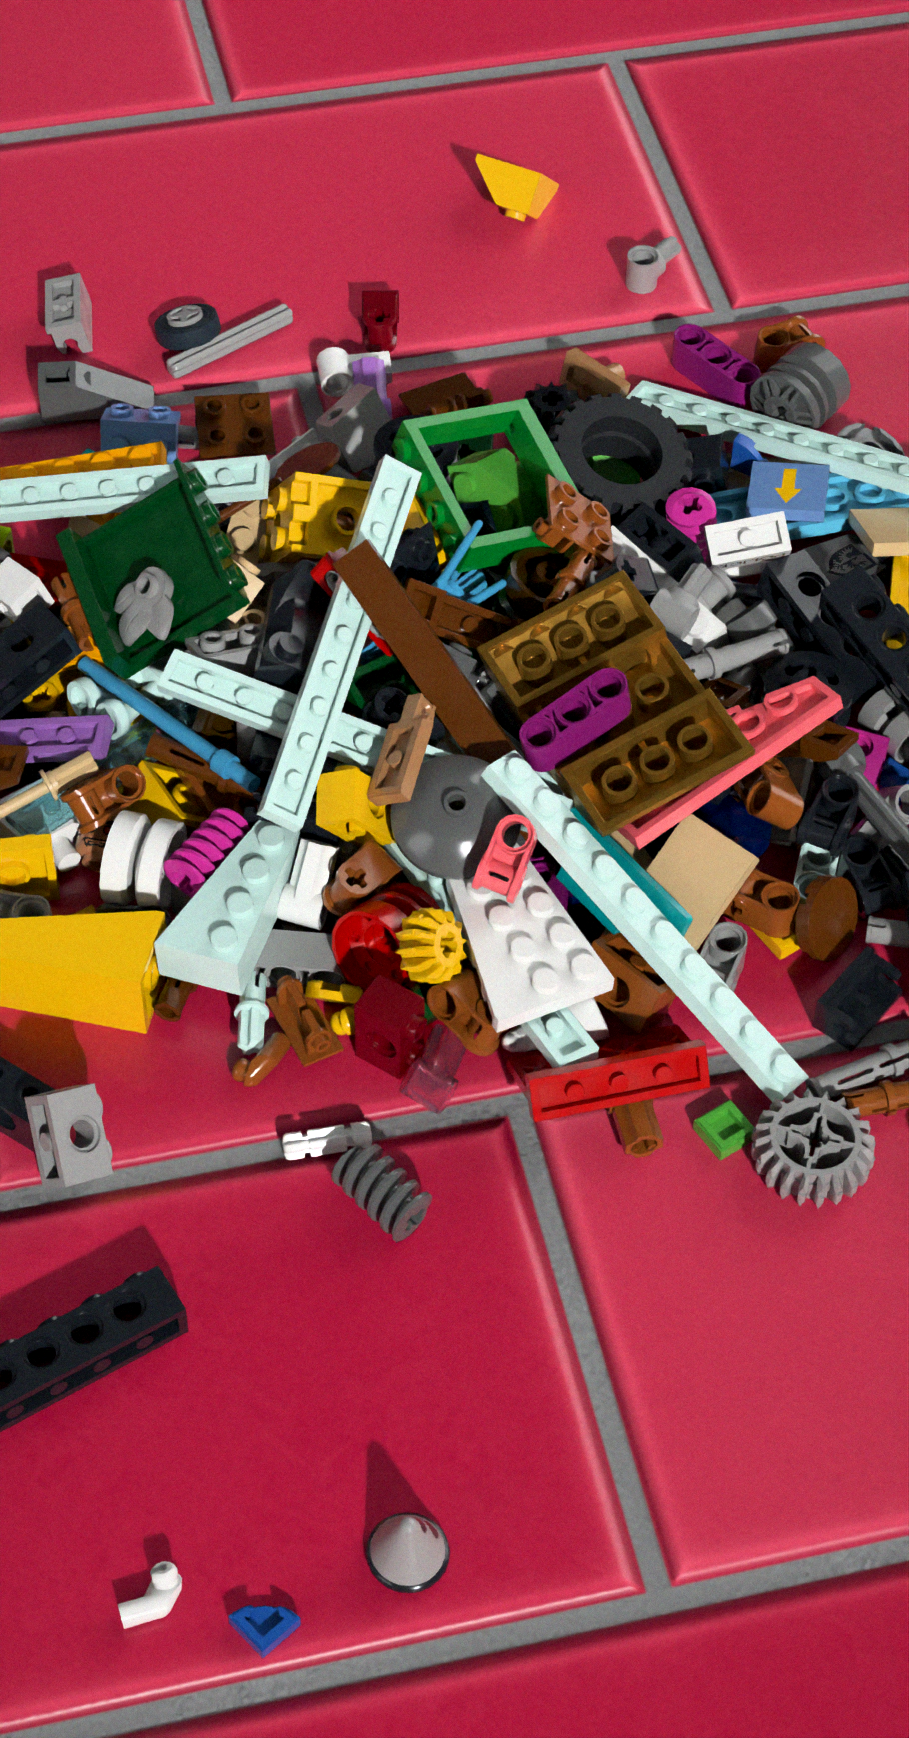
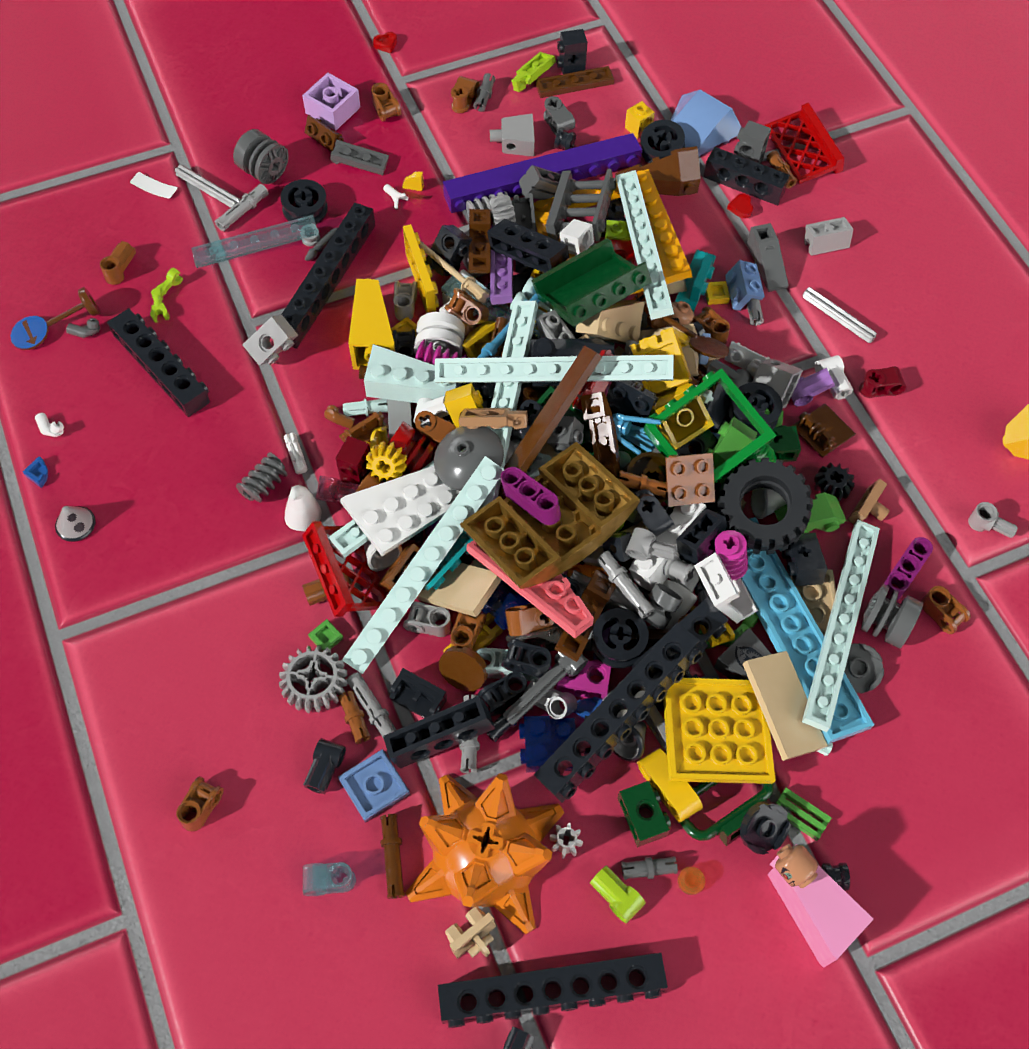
camera: 80 degrees right, 10 degrees up
light grey plate [114,566,174,646] -> none
black wheel [154,303,221,350] -> none
reddish brown hinge [194,392,276,459] -> none
coral piece [472,814,537,904] -> none
blue tile [730,433,768,476] -> none
medium blue tile [746,461,830,523] -> none
none -> white hat [284,485,322,531]

